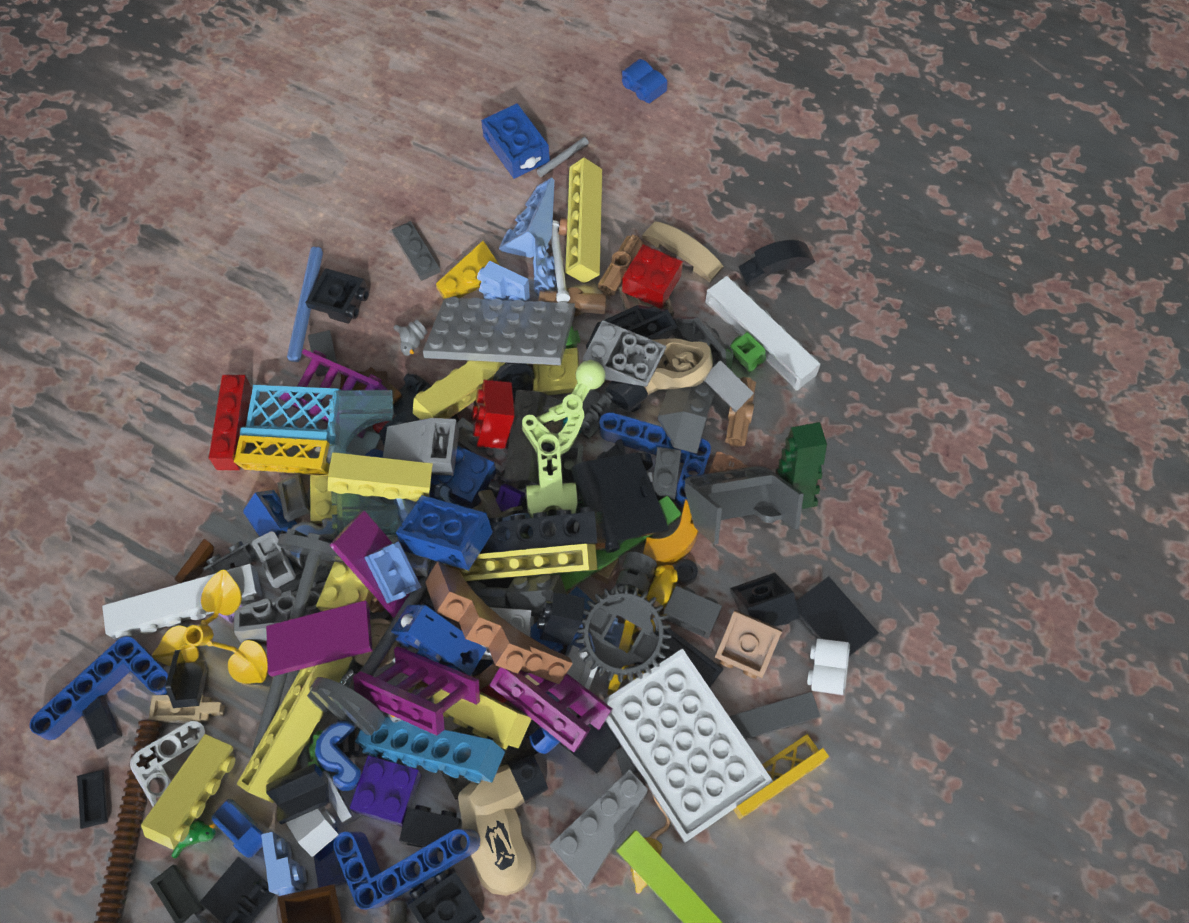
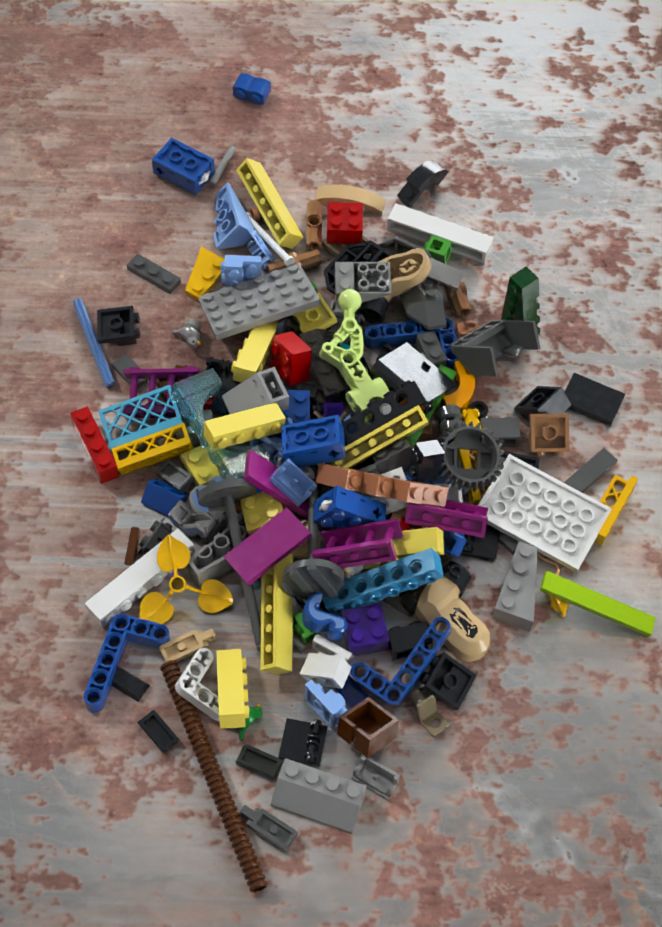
camera: 30 degrees left, 5 degrees down
black panel [165,650,208,708] -> none
blue animal [212,799,266,858] -> none
black panel [266,763,329,825] -> none
white brick [808,639,850,695] -> none

